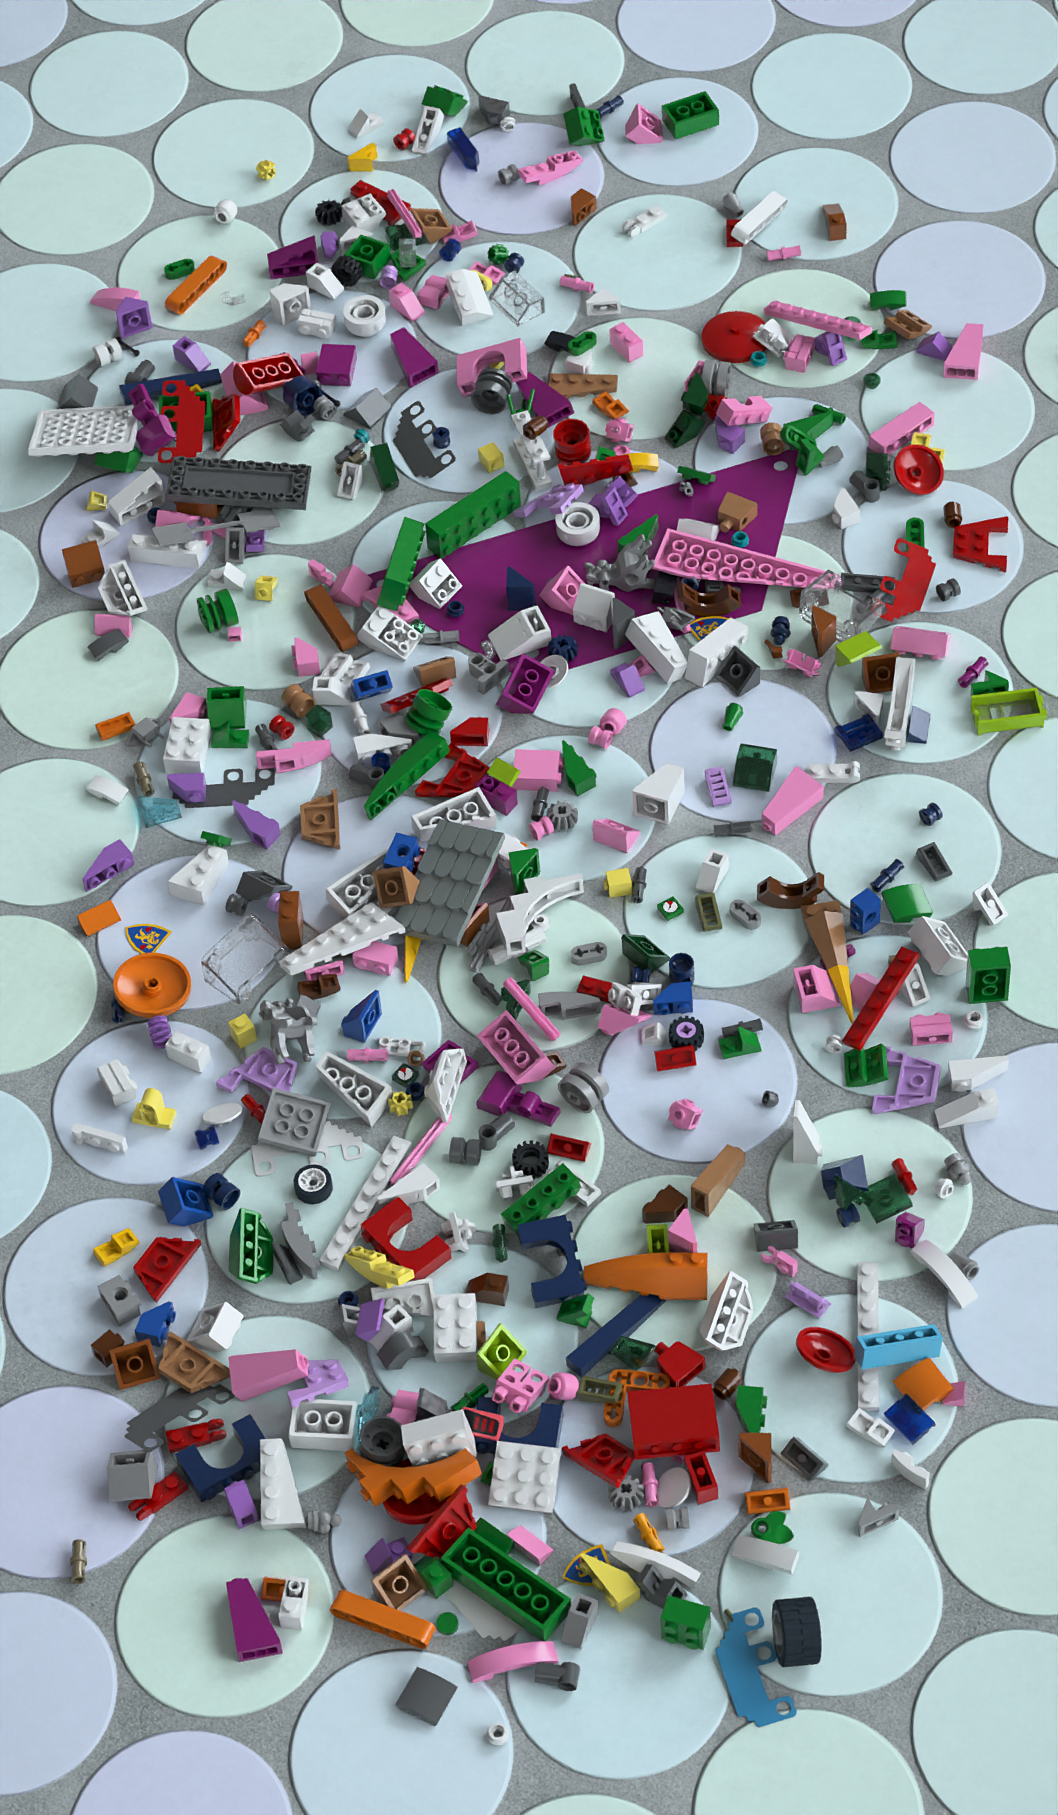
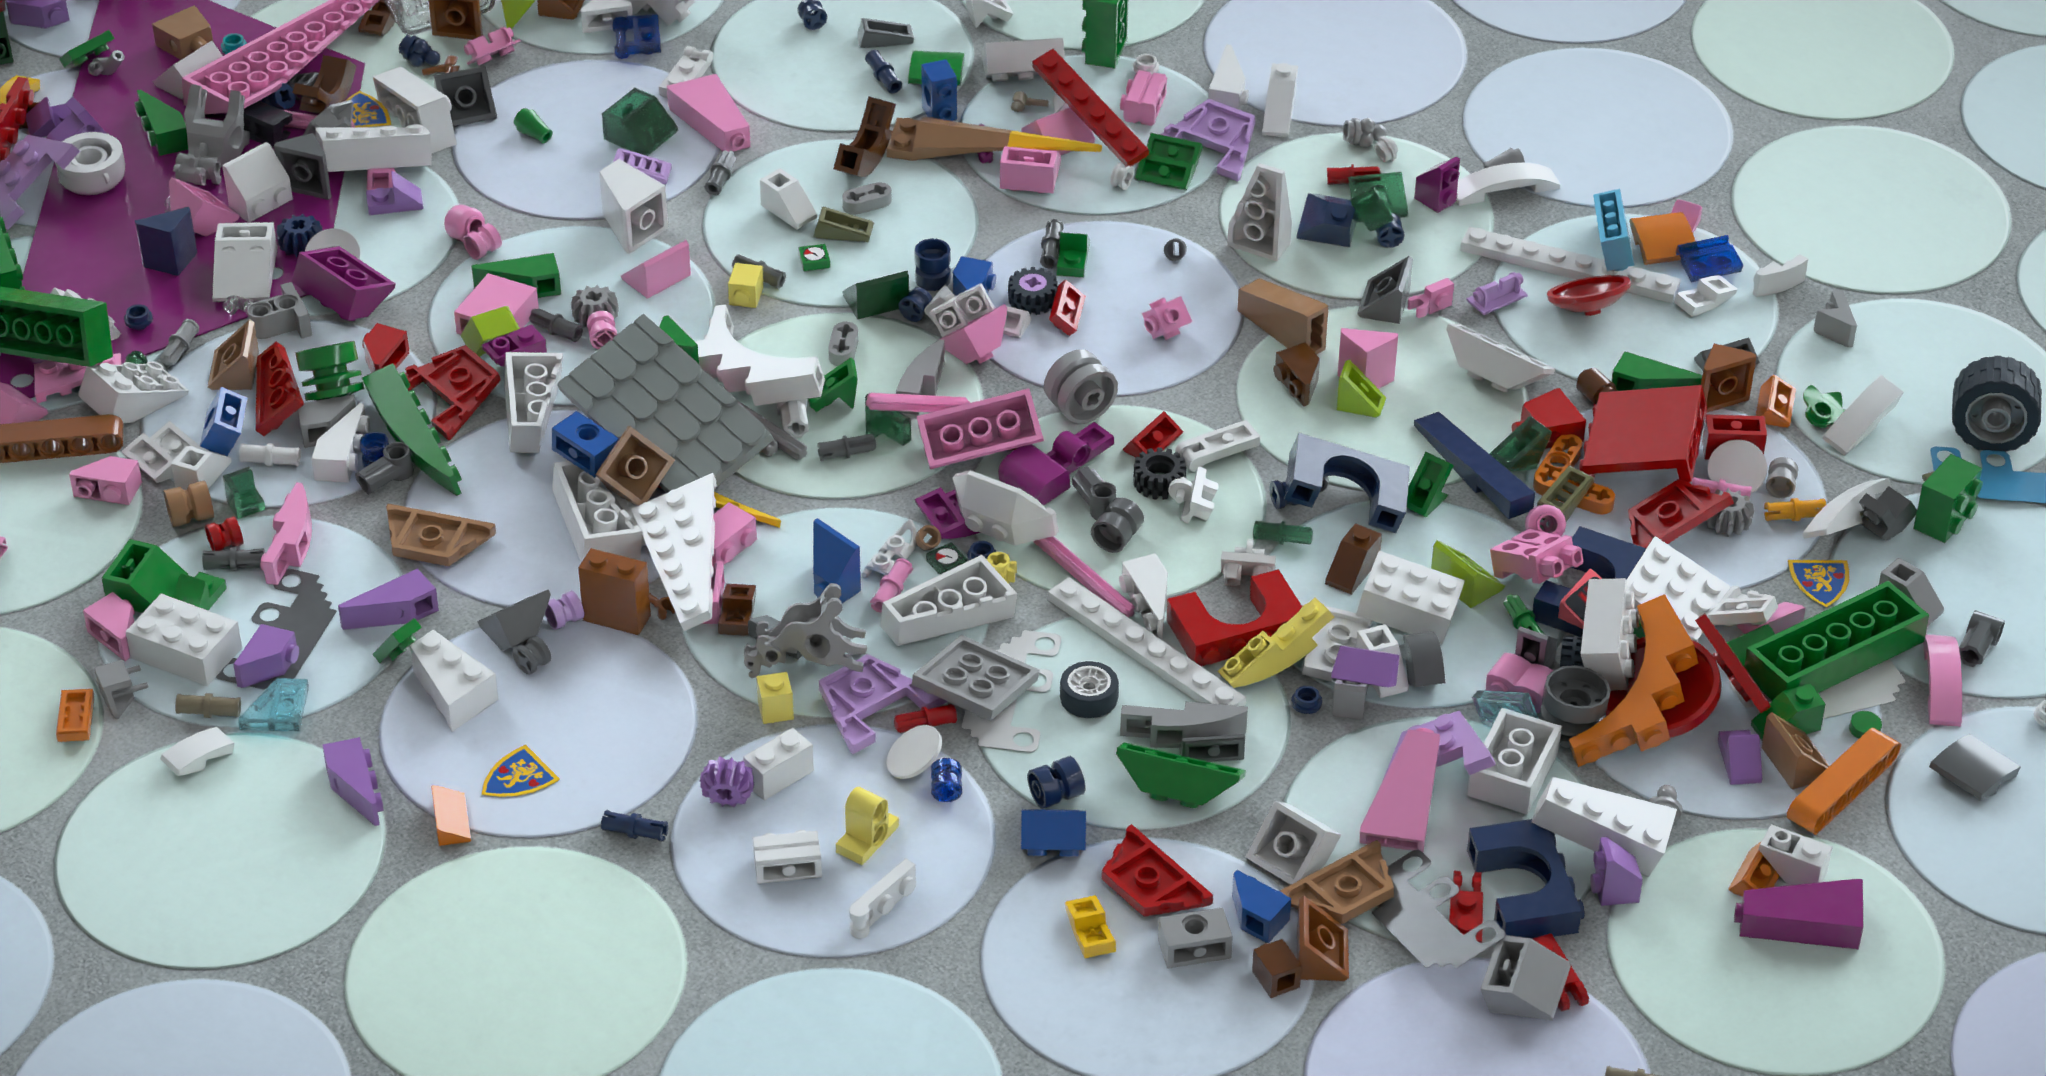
camera: 75 degrees left, 10 degrees down
orange dish [113,953,191,1018] -> none
clear windscreen [201,913,291,1004] -> none
green brick [501,1163,582,1238] -> none
red plate [577,975,612,1003] -> none
light yellow slope [579,1553,640,1612] -> none
orange wedge [583,1252,708,1300] -> none
none -> white wing [1709,586,1778,627]

